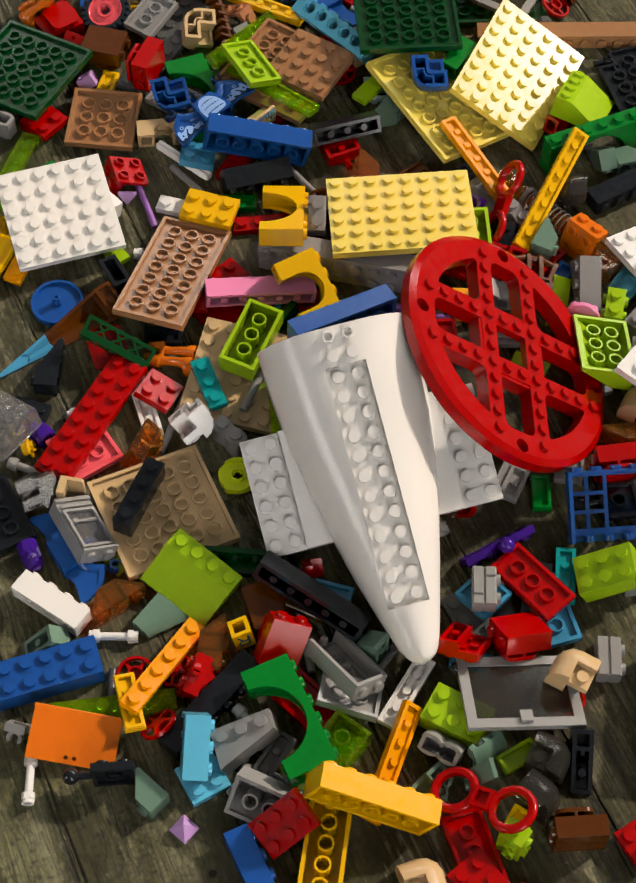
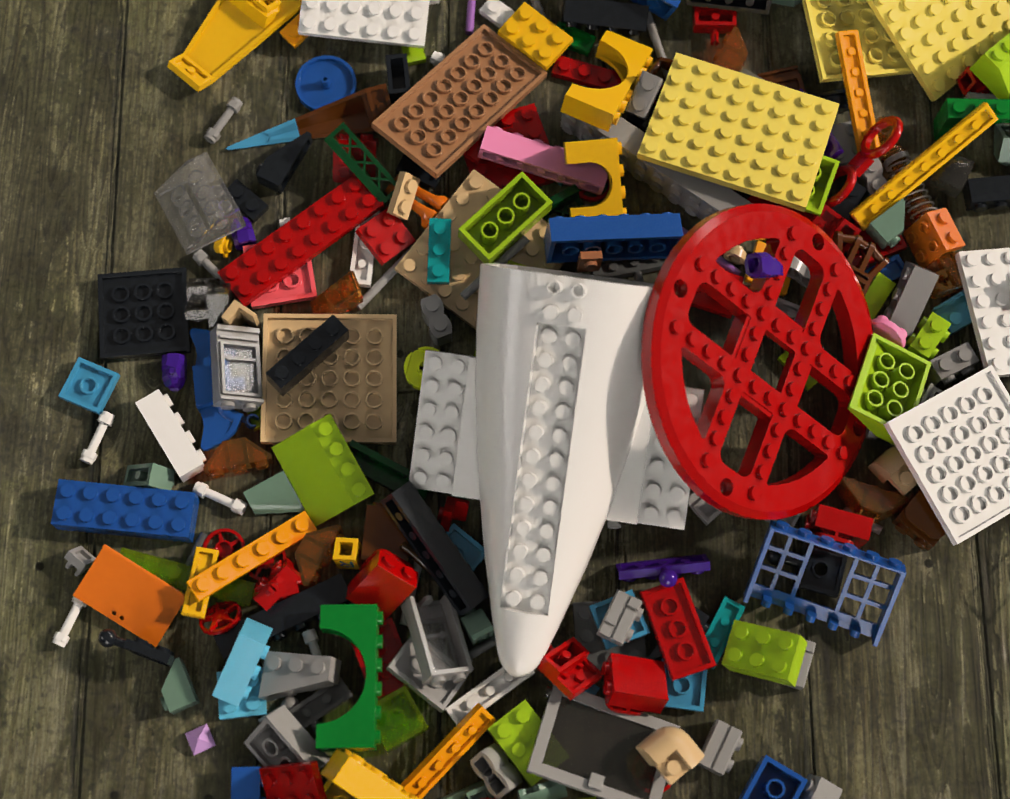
camera: 20 degrees right, 15 degrees up
white brick [168,398,214,445] -> none
green tile [530,475,552,512] -> none
none -> tan plate [387,171,420,220]
none -> dark purple rock [744,252,783,278]

